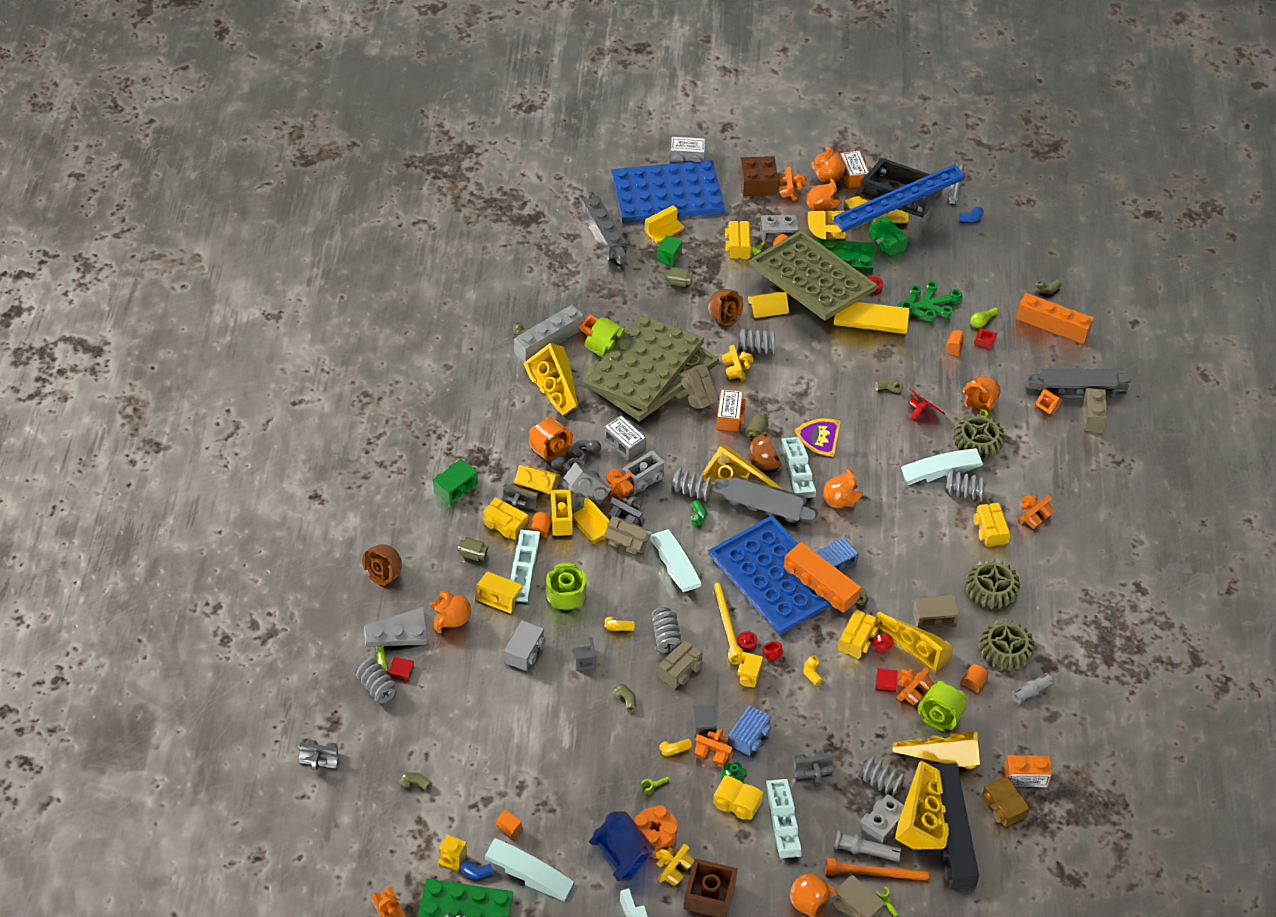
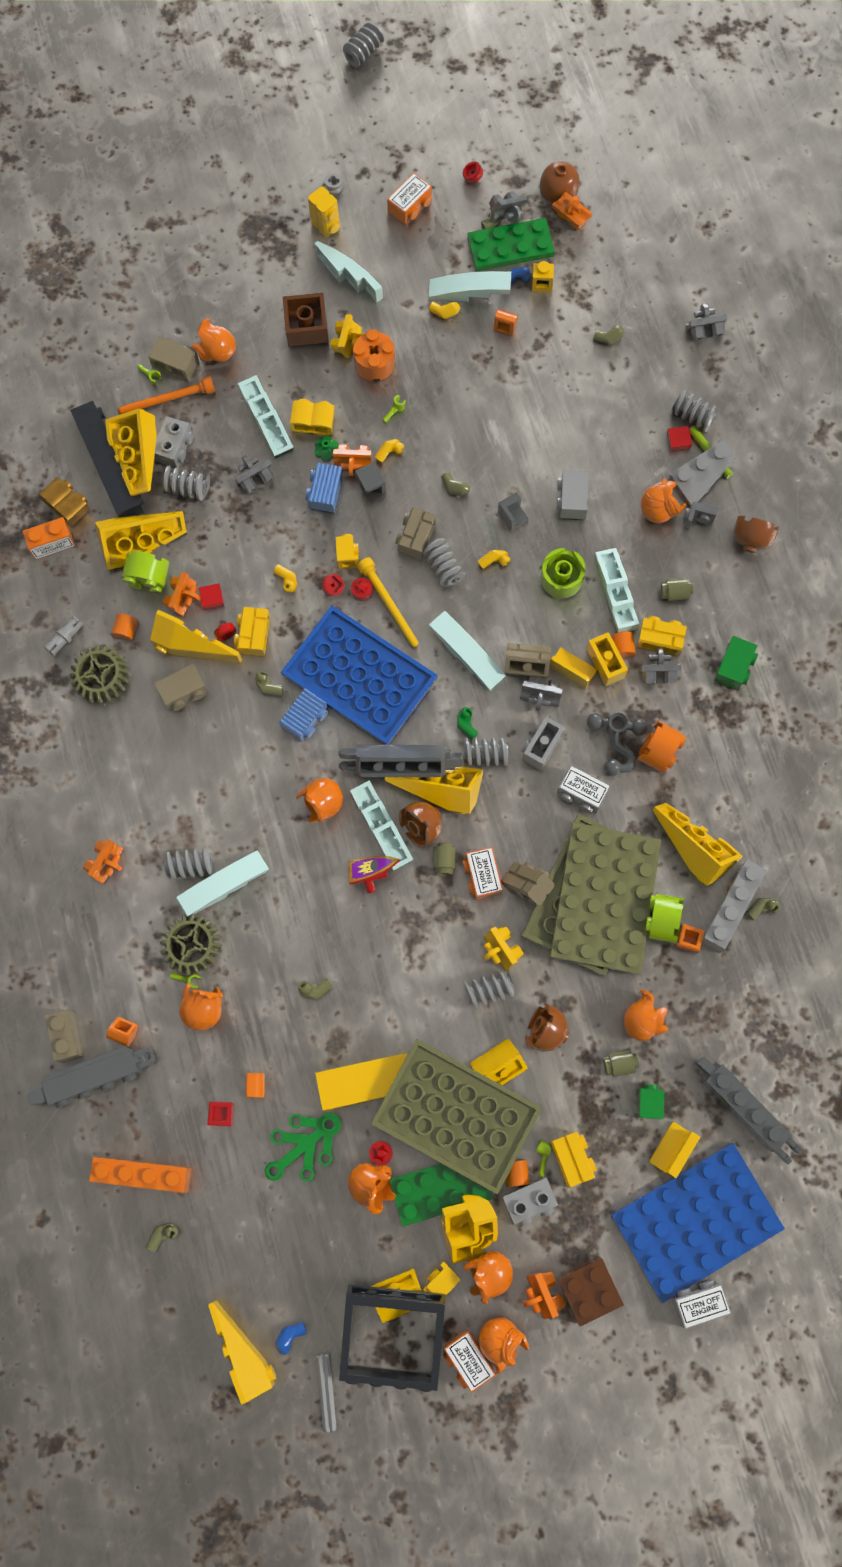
camera: 165 degrees right, 25 degrees up
yellow panel [475,572,523,614] -> none
yellow brick [514,464,560,494] -> none
light grey brick [564,462,611,505] -> none
clear blue panel [589,811,656,881] -> none
orange hips [606,469,634,502] -> none
orange brick [784,542,862,613] -> none
blue tile [834,164,965,233] -> none
light grey pin [834,830,901,862] -> none
green brick [869,216,908,257] -> none
red shield [909,388,945,420] -> none
olive gear [966,559,1020,609] -> none
lime piece [970,307,999,328] -> none
yellow brick [973,503,1011,548] -> none
none -> yellow wedge [208,1300,276,1405]
none -> orange hair [348,1163,396,1214]
none -> yellow arm [429,302,460,319]
none -> orange hair [624,990,669,1041]
none -> flat silver bracket [683,501,718,529]

